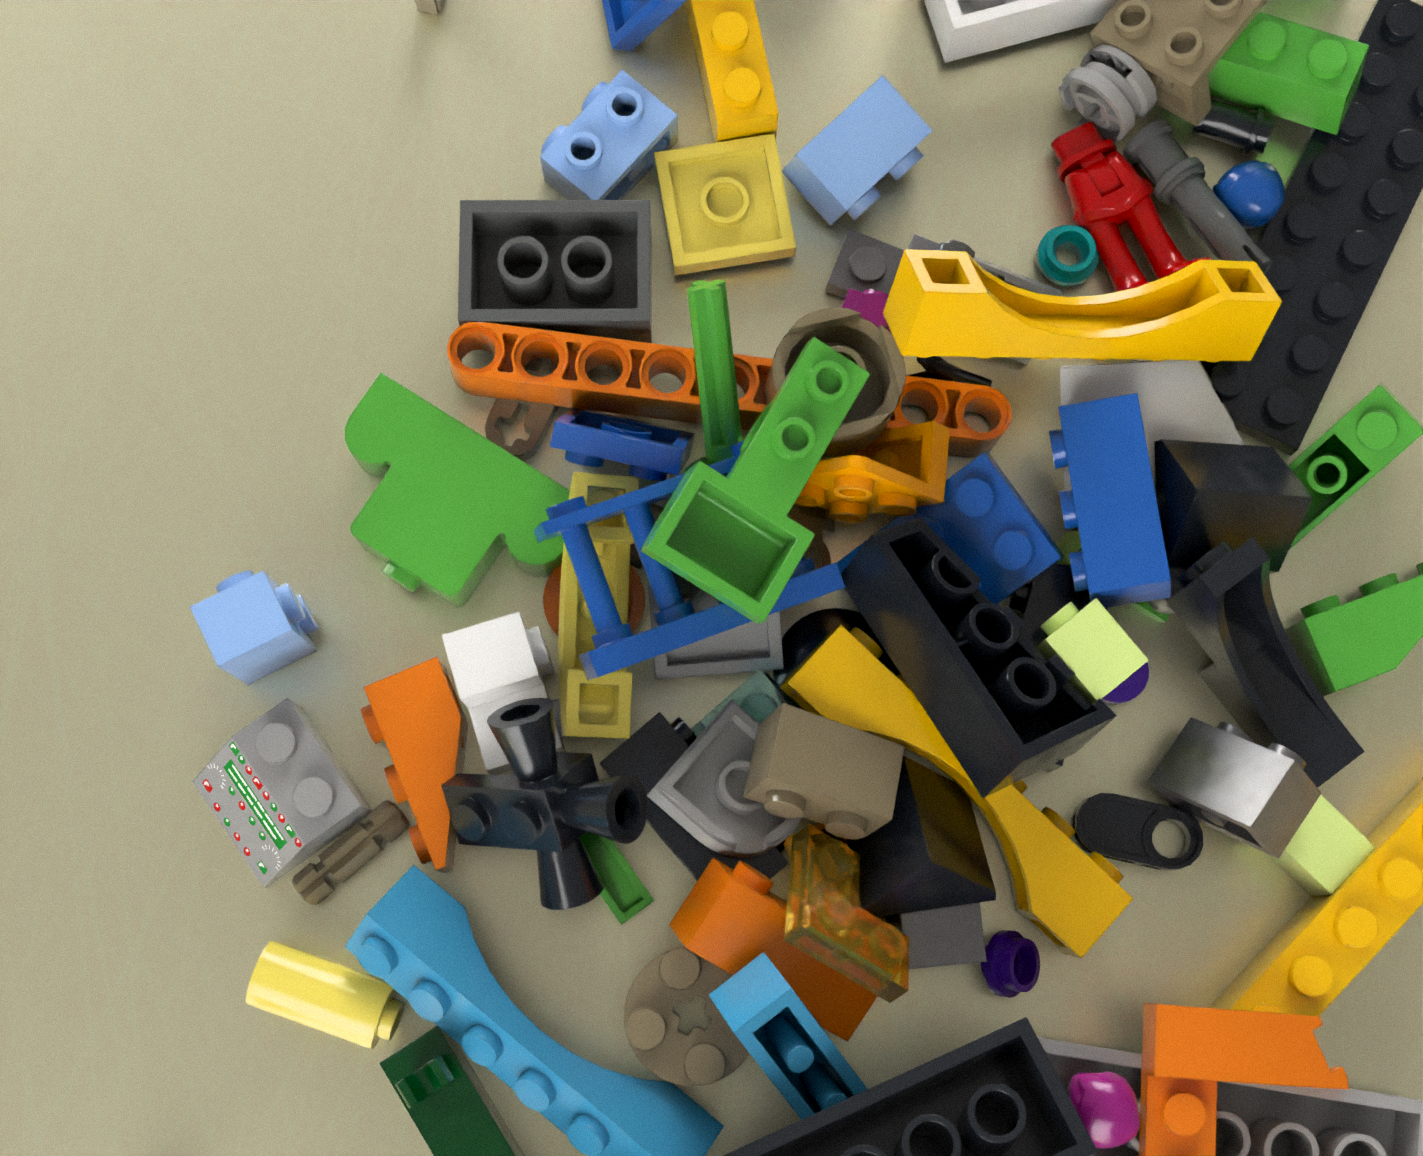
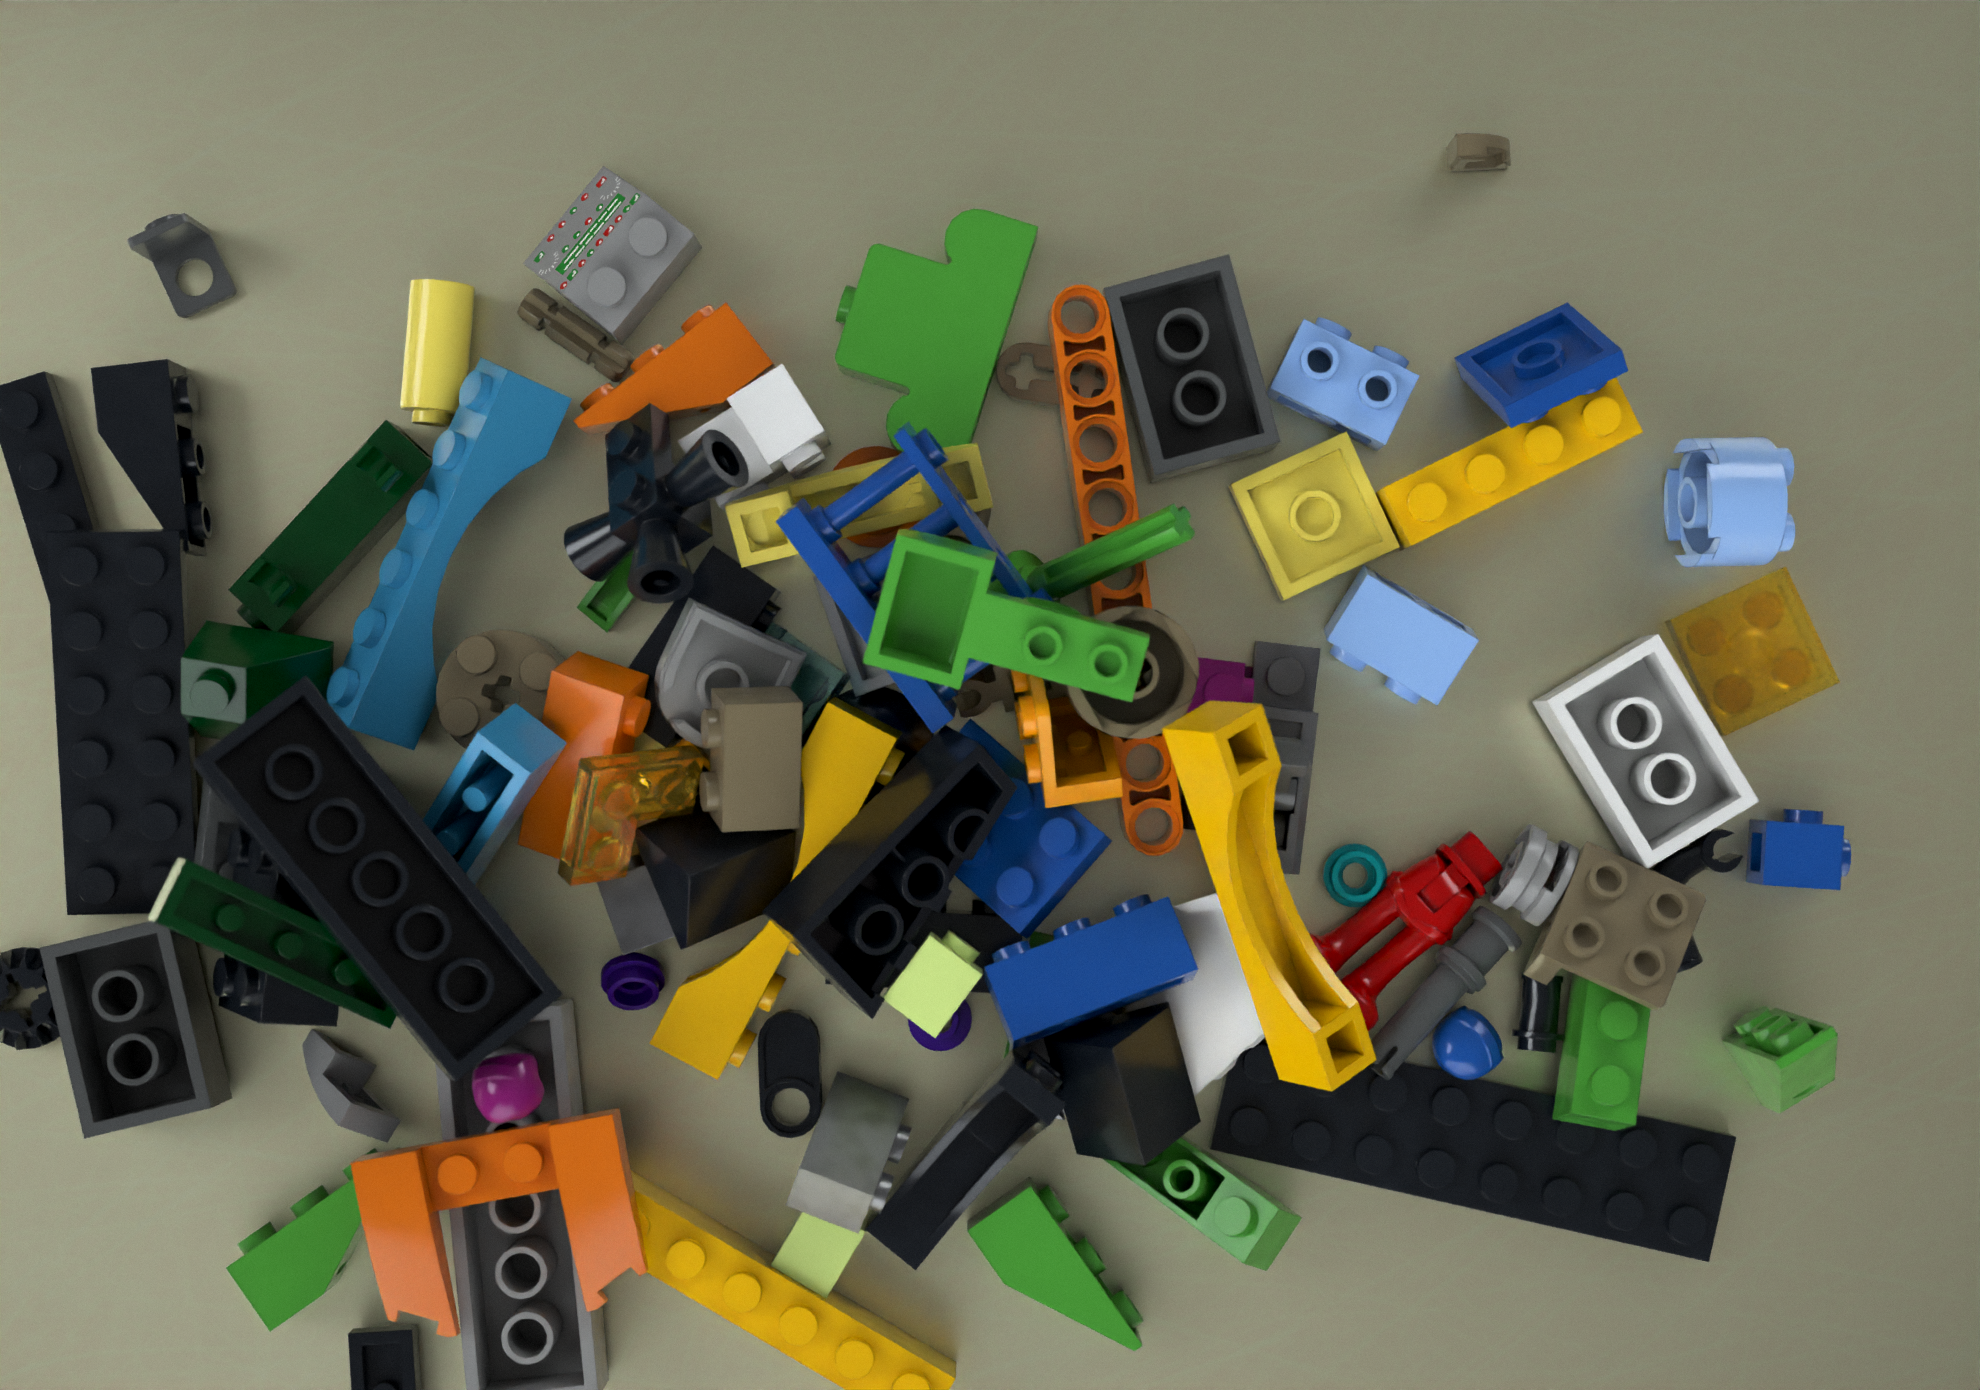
camera: 75 degrees right, 10 degrees up
light blue brick [190,571,318,685] -> none
blue plate [550,408,695,481] -> none

